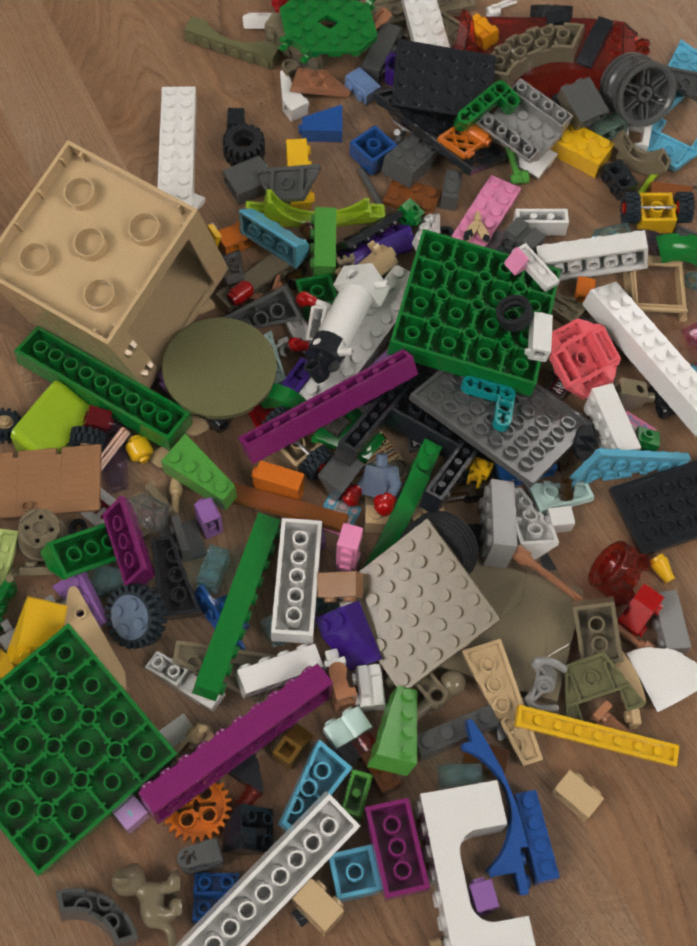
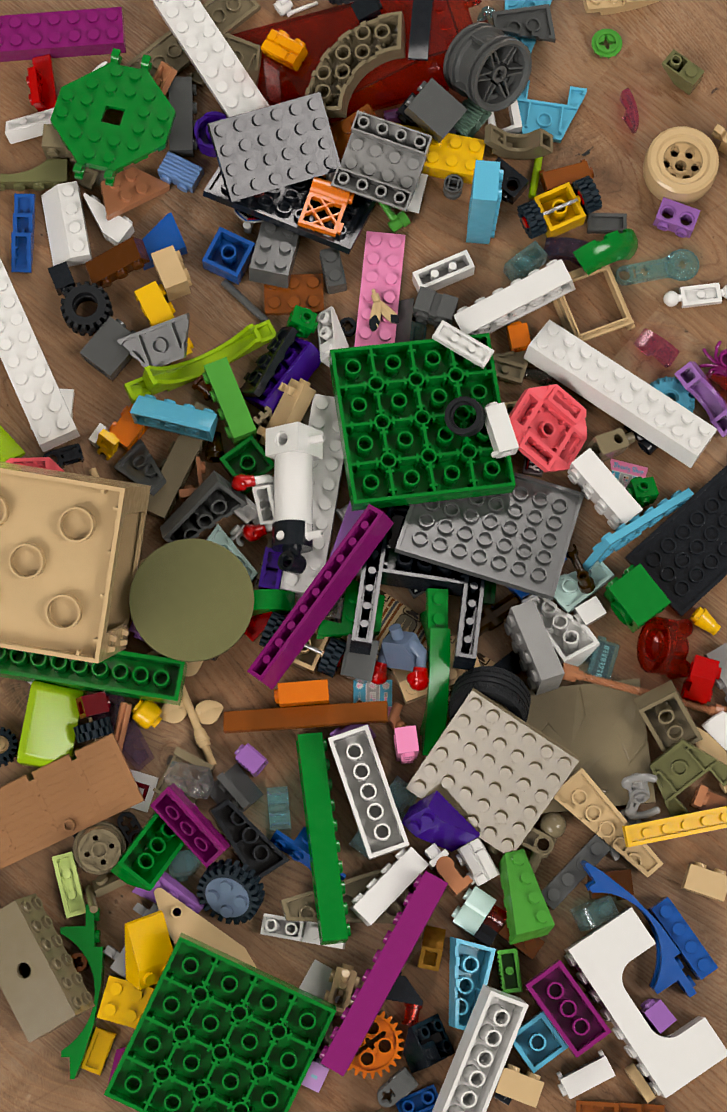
camera: 20 degrees left, 15 degrees up
bright green wedge [161,433,237,511] -> none
red brick [226,280,254,306] -> none
medium nougat brick [317,571,363,603] -> none
green beam [454,80,520,132] -> none
teal beam [460,376,516,432] -> none
yellow plate [466,457,494,488] -> none
bright pink slope [504,247,529,275] -> none
black piece [573,425,598,462] -> none
none -> blue slope [11,193,35,273]
none -> white slope [41,181,92,267]
none -> reddish brown brick [85,237,150,288]
none -> tan brick [151,245,192,302]
none -> dark grey wheel [443,174,463,200]
none -> medium azure brick [466,160,504,244]
none -> white brick [556,1049,616,1099]
none -> clear light blue panel [586,636,620,680]
none -> green brick [603,564,671,633]

